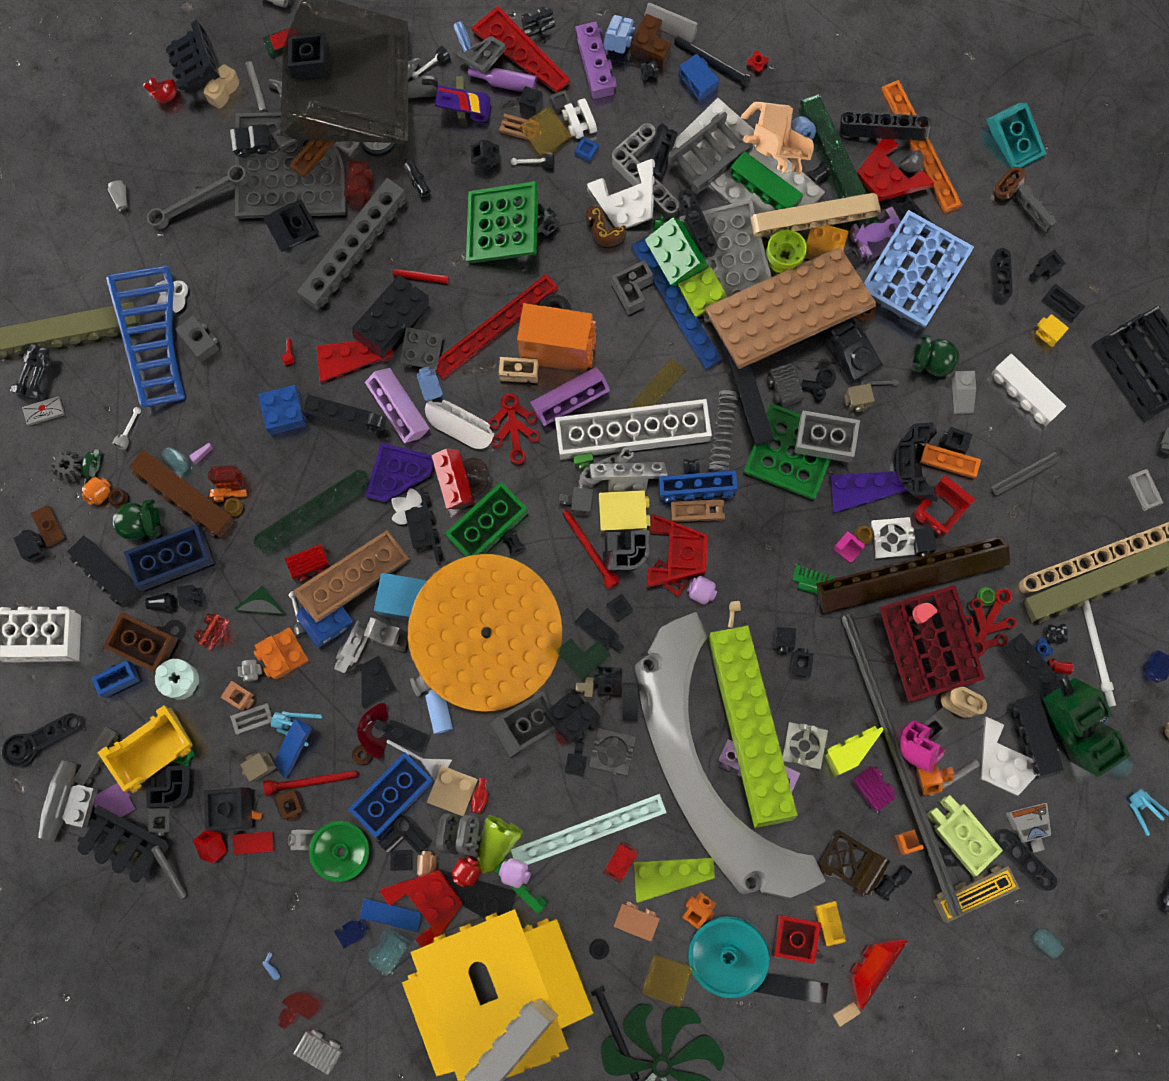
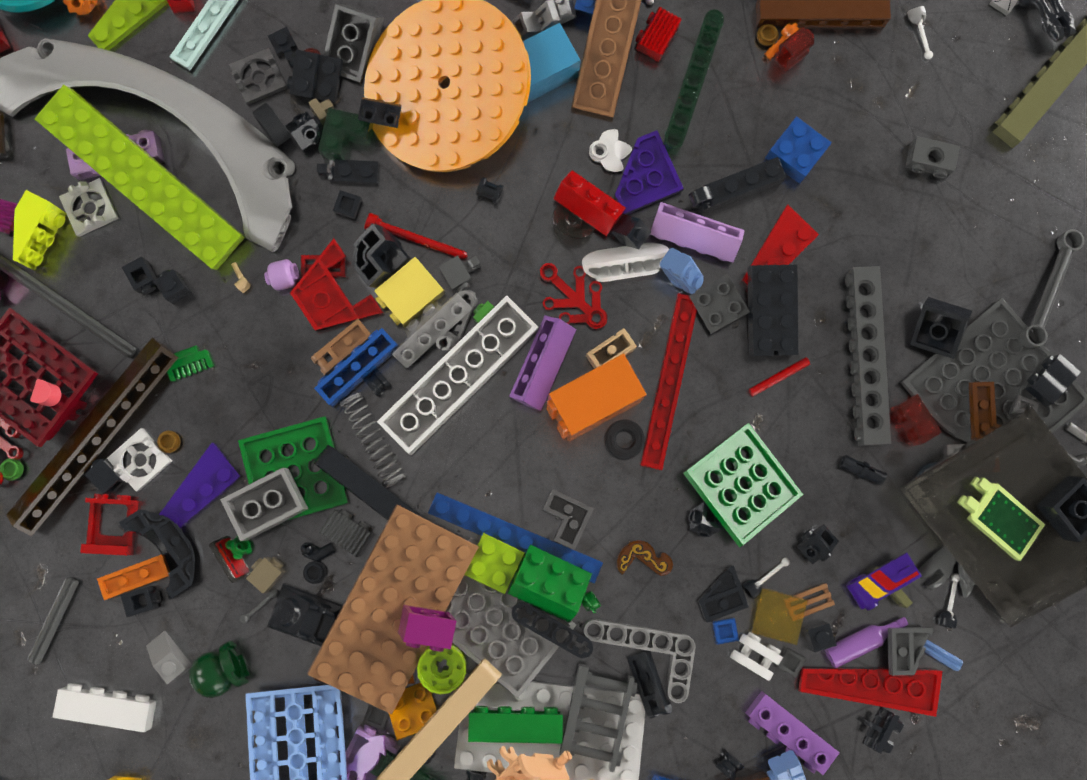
camera: 135 degrees right, 5 degrees up
blue bar [106,265,185,407] -> none
white plate [155,280,188,313] -> none
clear light blue brick [160,446,189,474] -> none
lavender piece [189,443,213,464] -> none
red hand [281,338,294,365] -> none
black bracket [405,487,443,565] -> none
green brick [445,482,528,557] -> none
white wing [587,159,655,229] -> none
clear yellow tile [627,358,686,409] -> none
dark pink panel [833,531,865,563] -> none
none -> slope [209,536,251,583]
none -> green plate [226,535,252,560]
none -> black hips [358,97,402,128]
none -> magenta brick [398,605,456,652]
none -> black brick [611,214,651,249]
none -> black wing [698,565,749,623]
none -> tile [957,477,1045,561]

